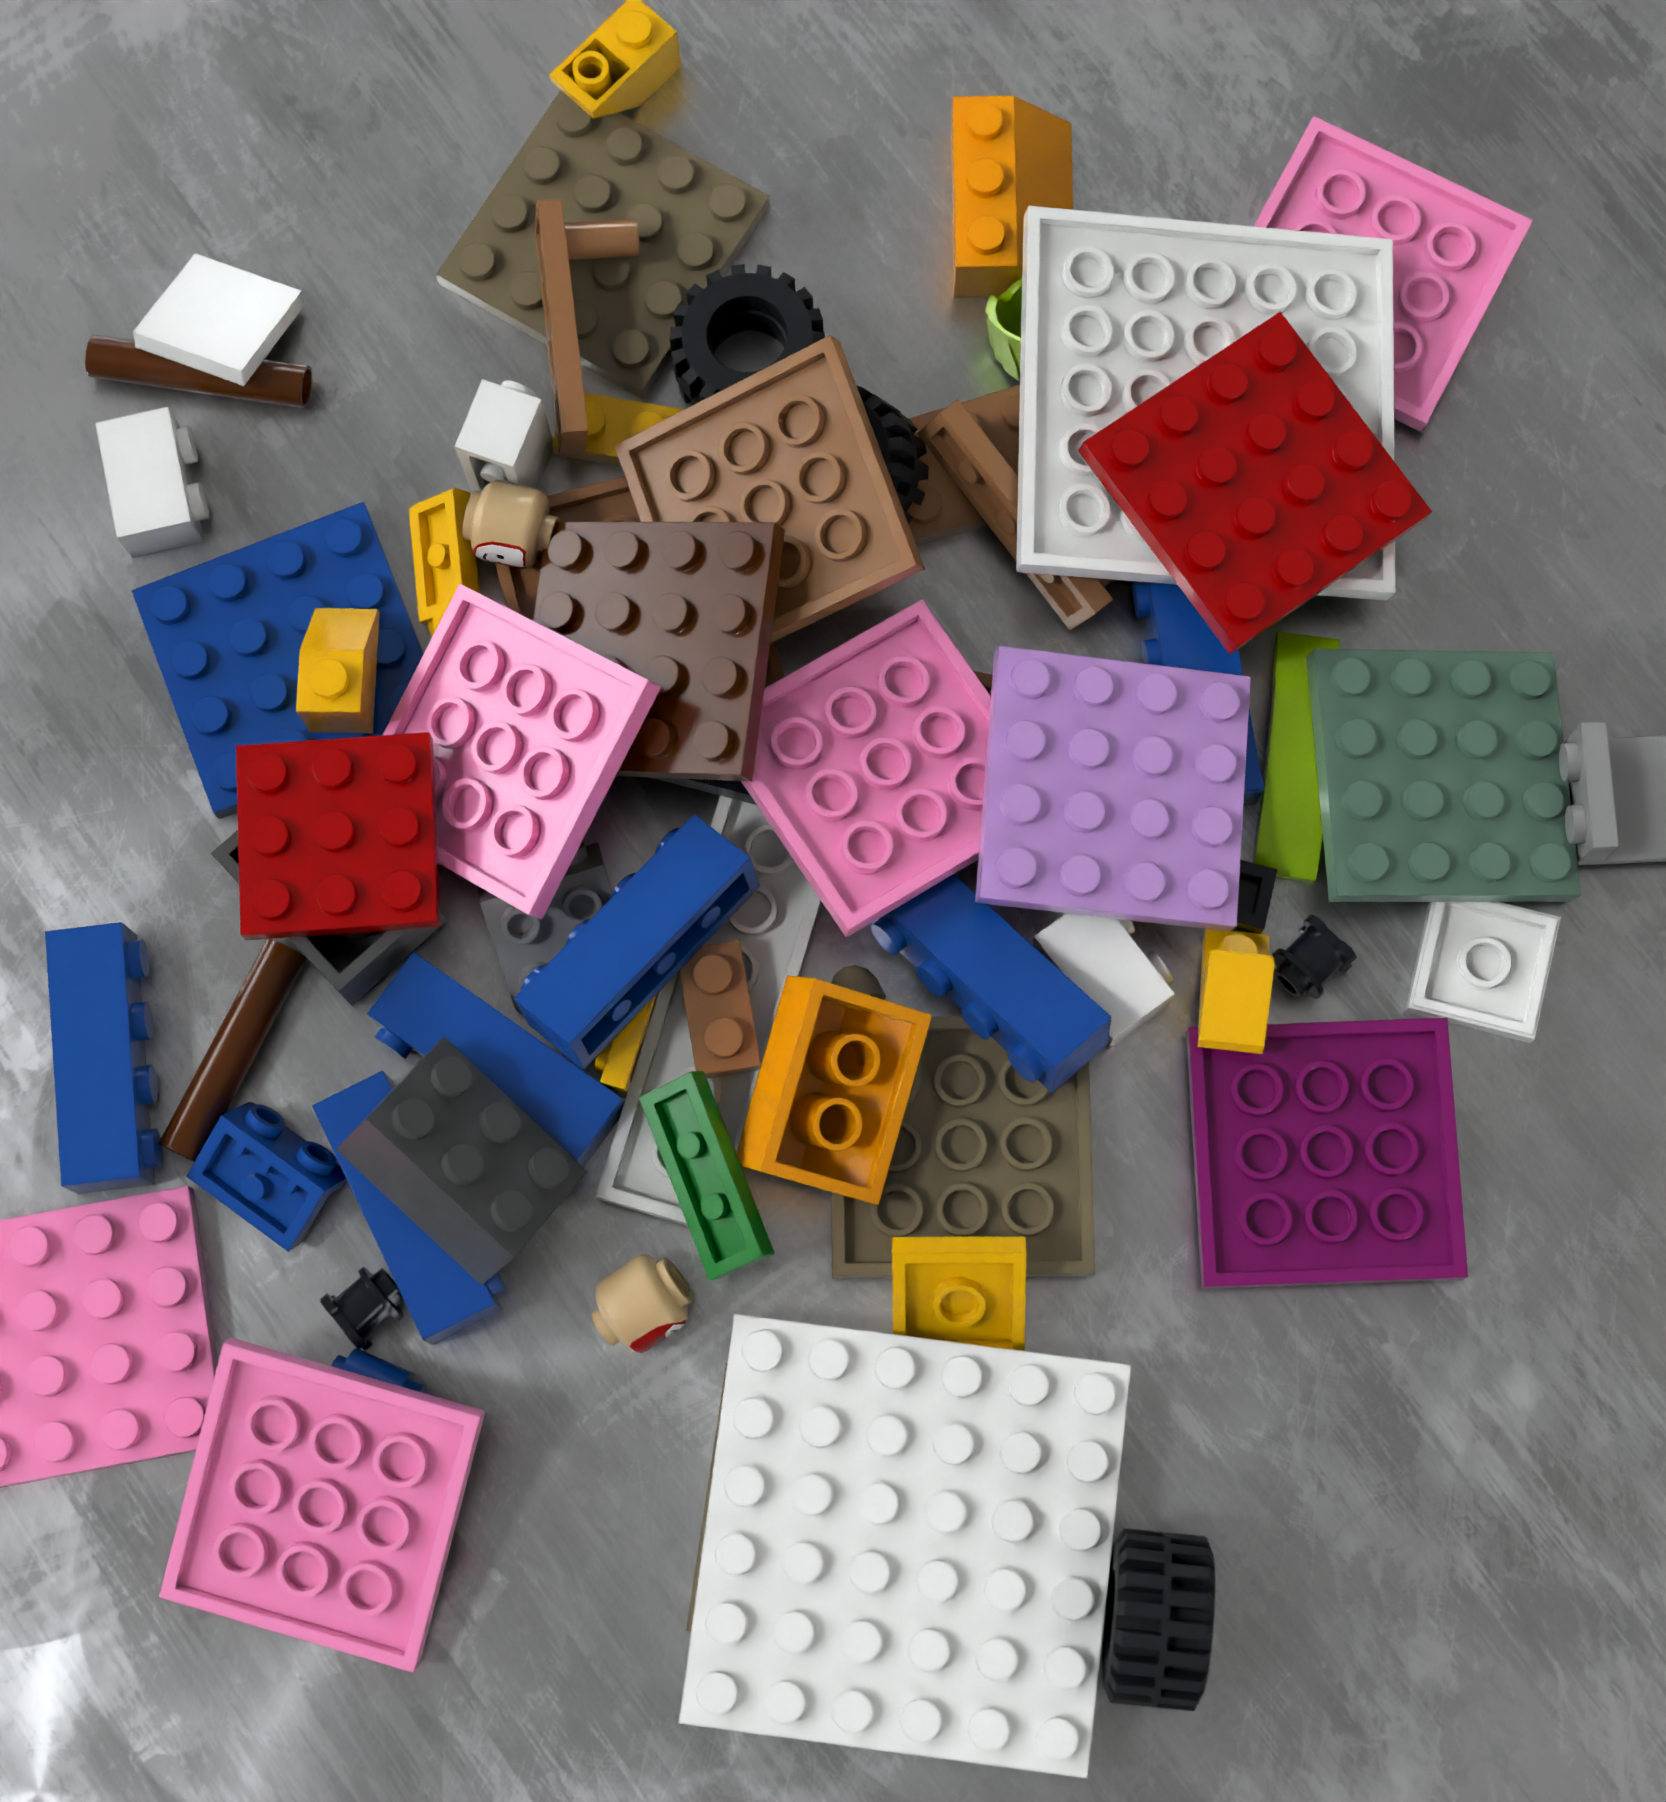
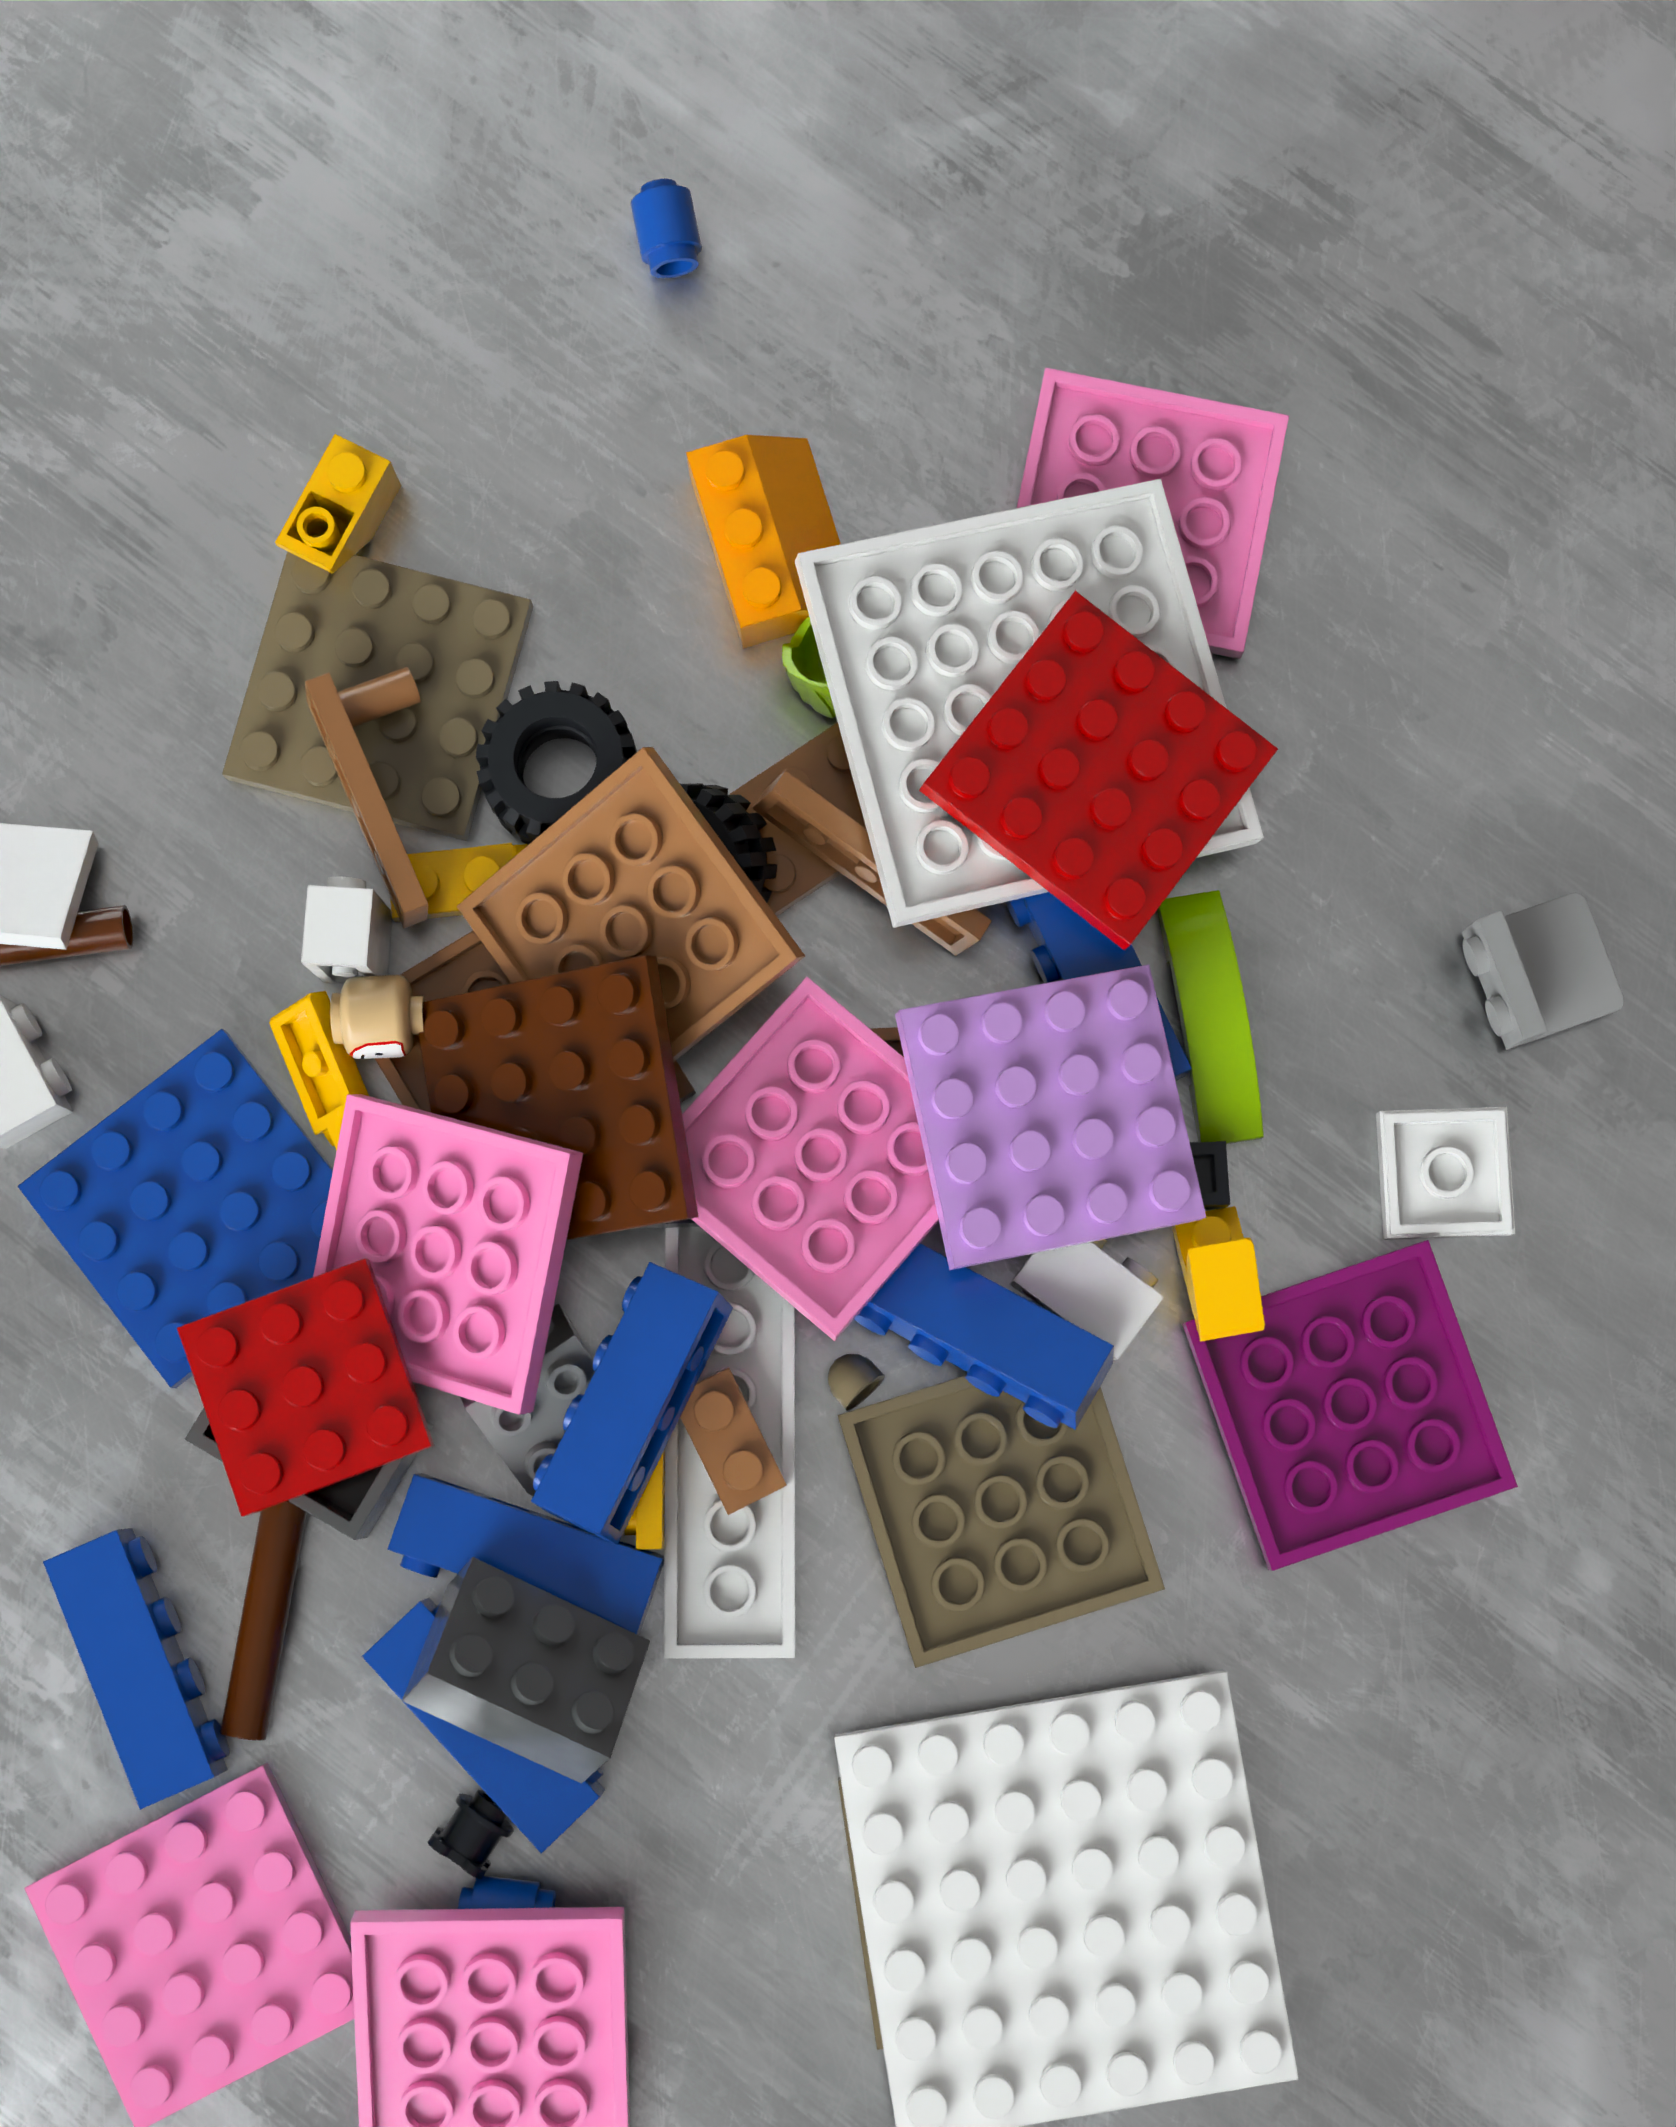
camera: 20 degrees left, 5 degrees up
blue bracket [186,1102,347,1252] -> none
yellow slope [296,608,380,733] -> none
tan head [591,1254,693,1353] -> none
green plate [639,1071,775,1281] -> none
light orange slope [736,975,932,1205] -> none
yellow plate [892,1236,1027,1351] -> none
black tyre [1103,1528,1215,1711] -> none
black brick [1272,914,1357,999] -> none
sand green plate [1306,649,1581,902] -> none

